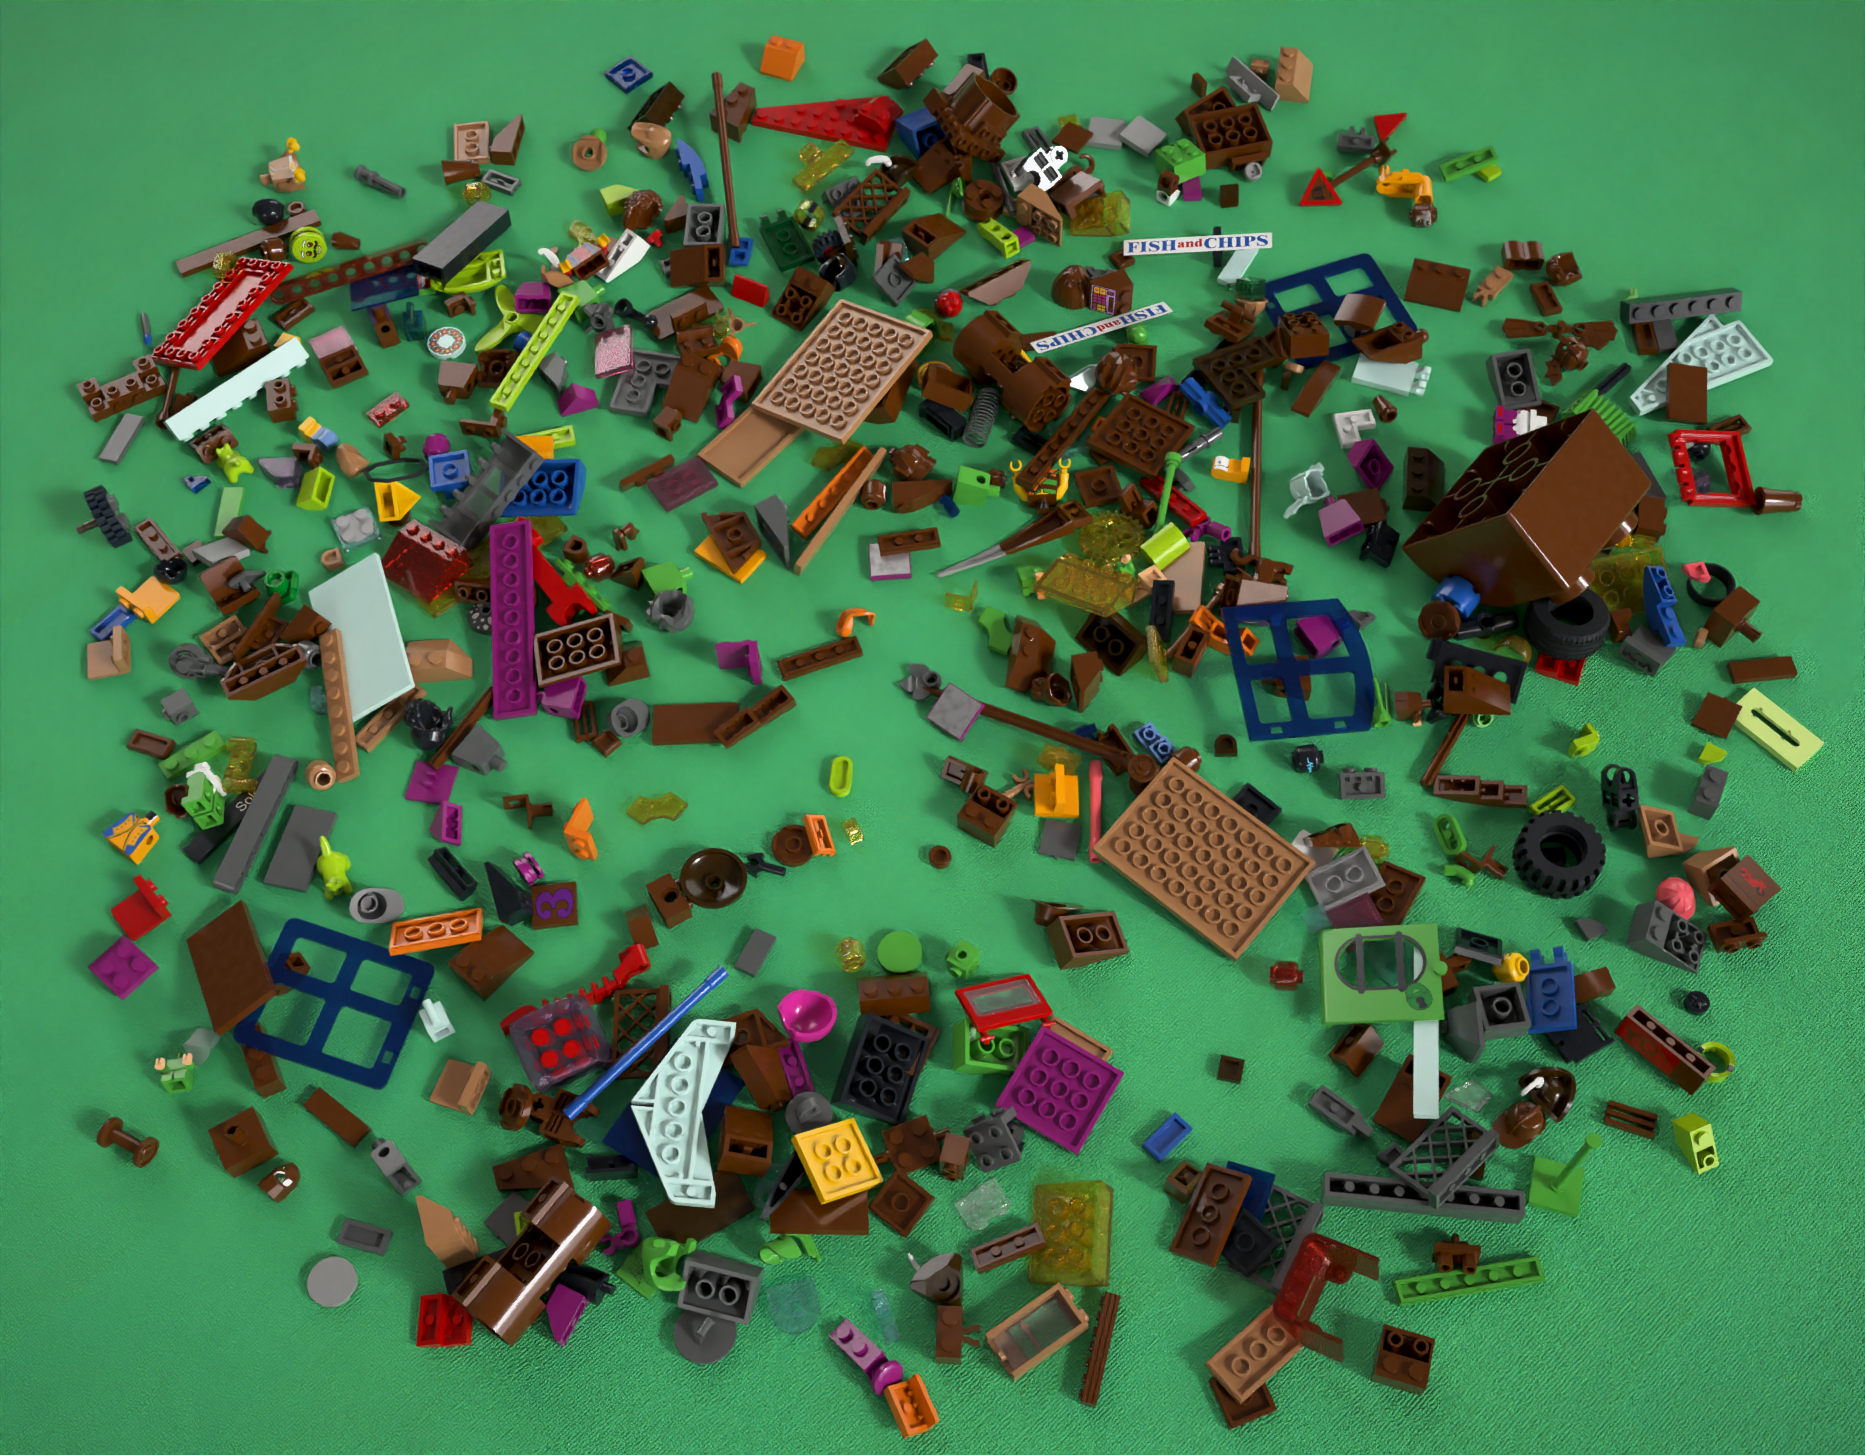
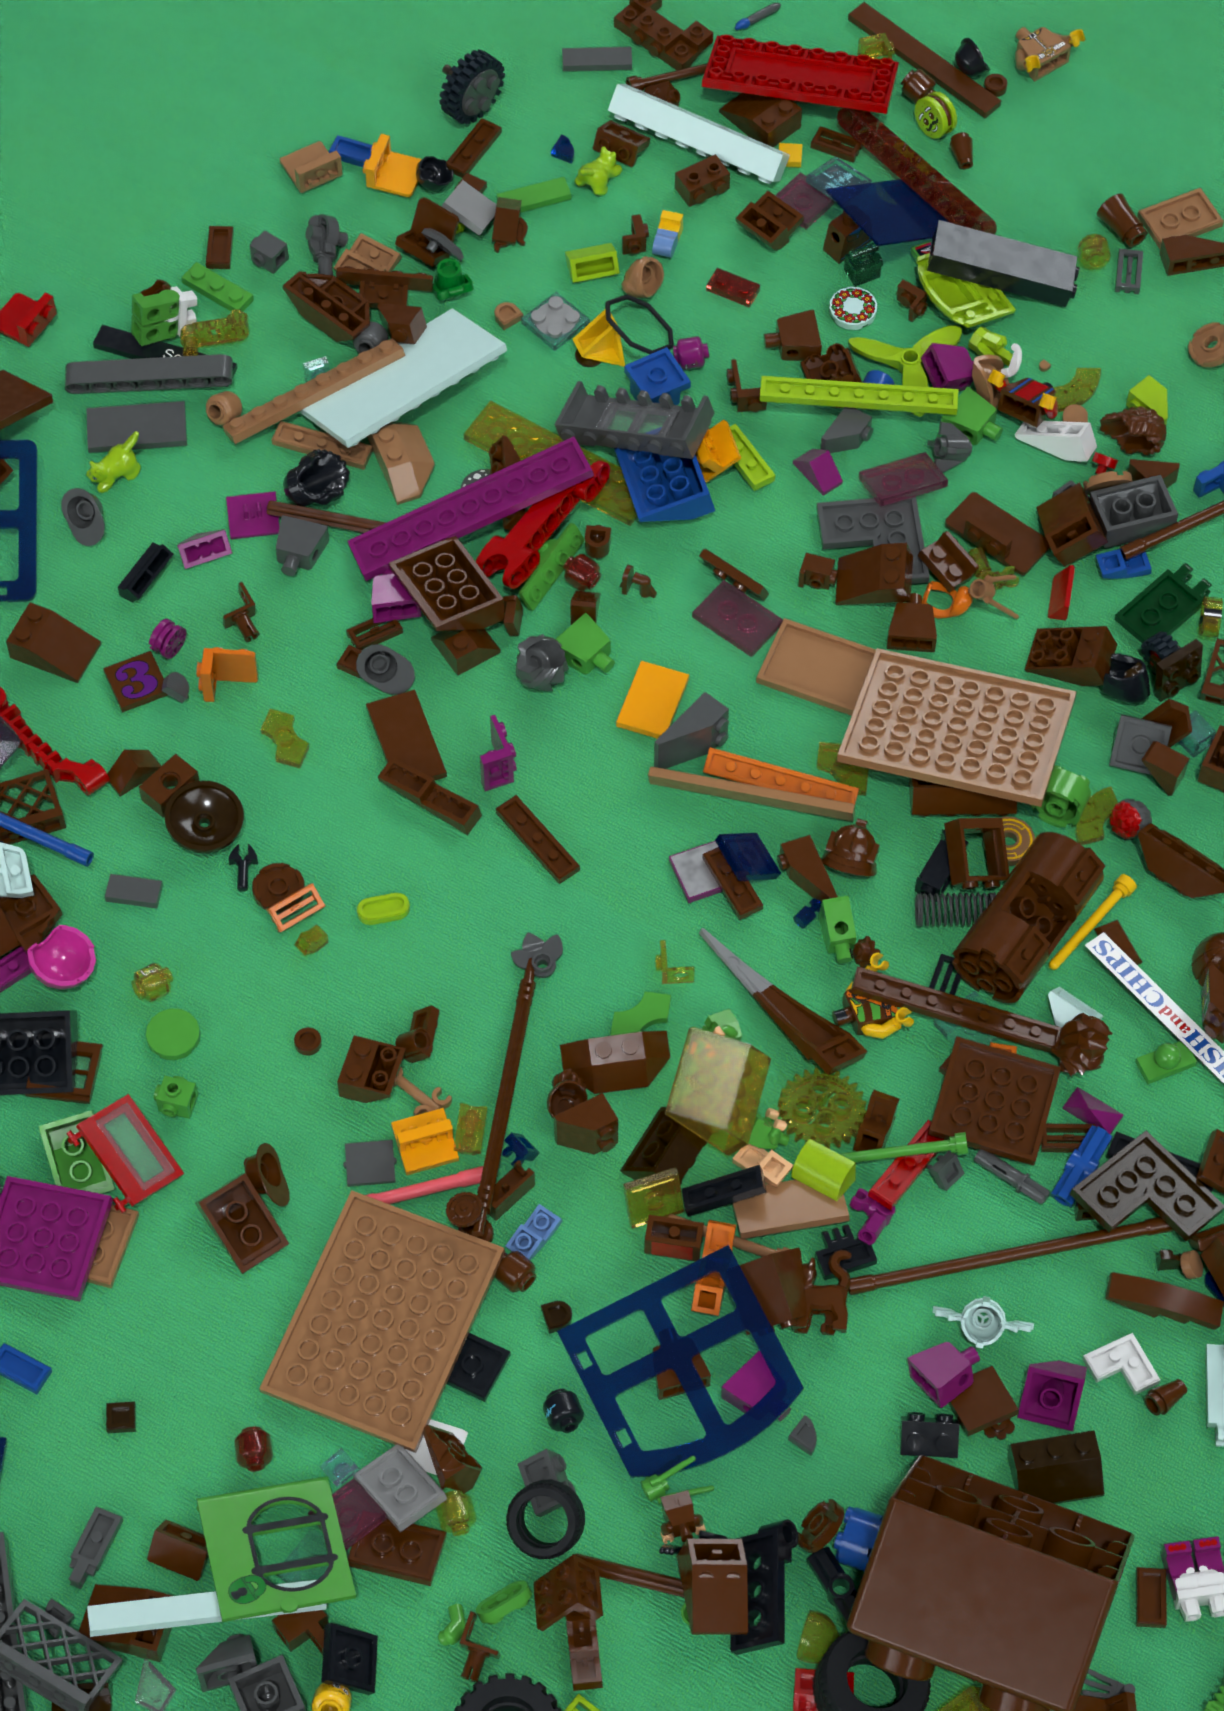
camera: 70 degrees right, 0 degrees up
torso [101,811,161,865] -> none
slope [257,457,302,489] -> none
dark grey pin [354,165,406,199] -> none
clear red slope [381,519,473,604] -> none
reddish brown tile [383,432,407,460] -> none
orange tile [389,908,484,956] -> none
black slope [484,861,534,926] -> none
black piece [614,298,658,329] -> none
reddish brown wing [701,512,762,575] -> none
magenta plate [715,375,743,429] -> none
orange piece [836,608,876,637] -> none
reddish brown slope [858,972,930,1016] -> none
reddish brown head [860,479,887,510] -> none
flat silver tile [926,682,985,741] -> none
reddish brown plate [1074,465,1122,509] -> none
reddish brown tile [1098,343,1157,382] -> none
light orange leg [1211,456,1250,484] -> none
none -> dark grey tile [161,672,189,703]
none -> black tyre [506,1480,585,1559]
none -> reddish brown bracket [533,1554,603,1631]
none -> clear blue tile [715,833,781,881]
none -> clear light blue tile [806,156,872,206]
none -> lime rock [968,327,1013,367]
none -> medium nougat tile [1083,471,1133,495]

